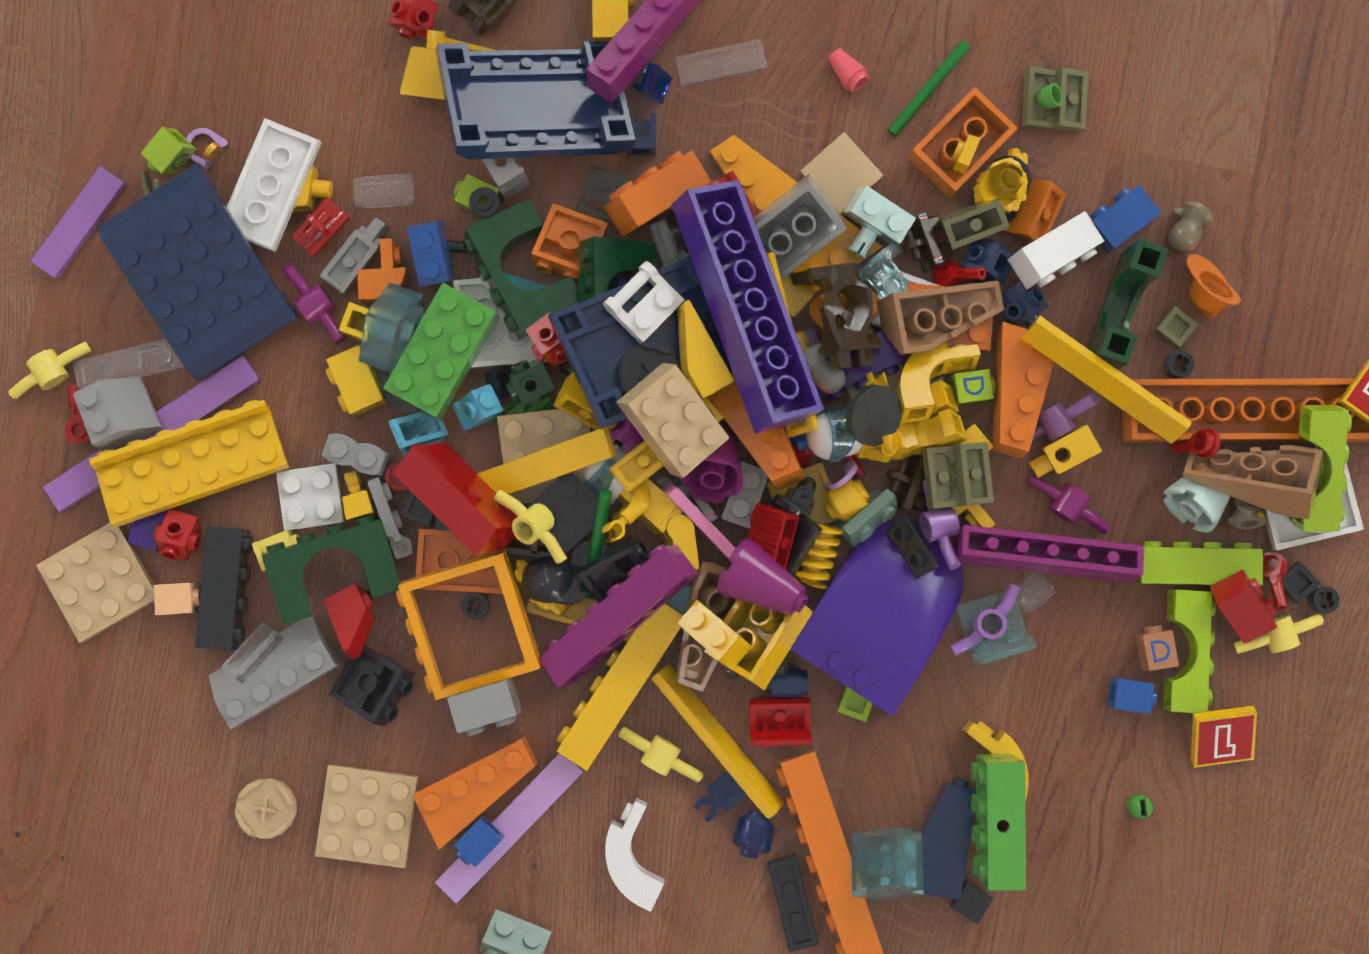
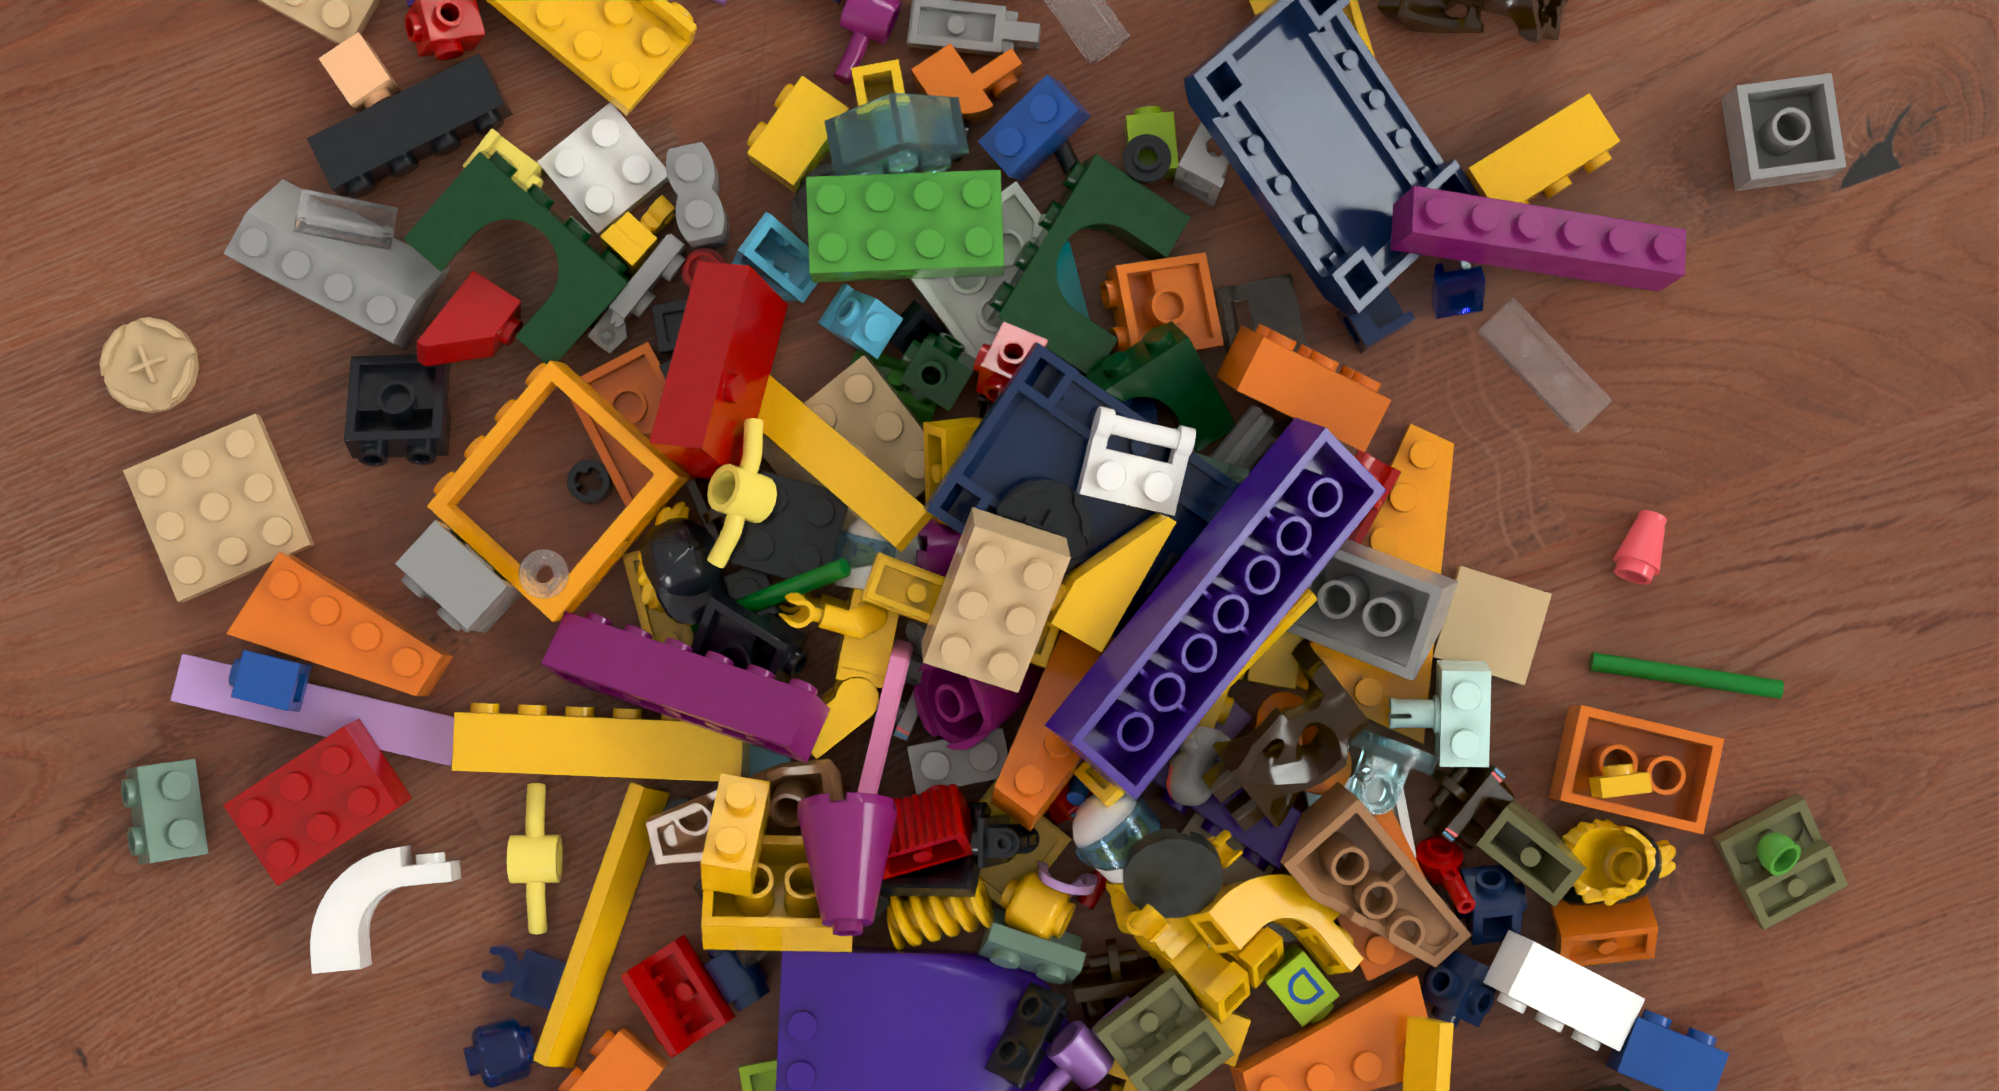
camera: 55 degrees right, 0 degrees up
none -> red brick [223,718,413,886]
none -> clear plate [519,549,569,599]

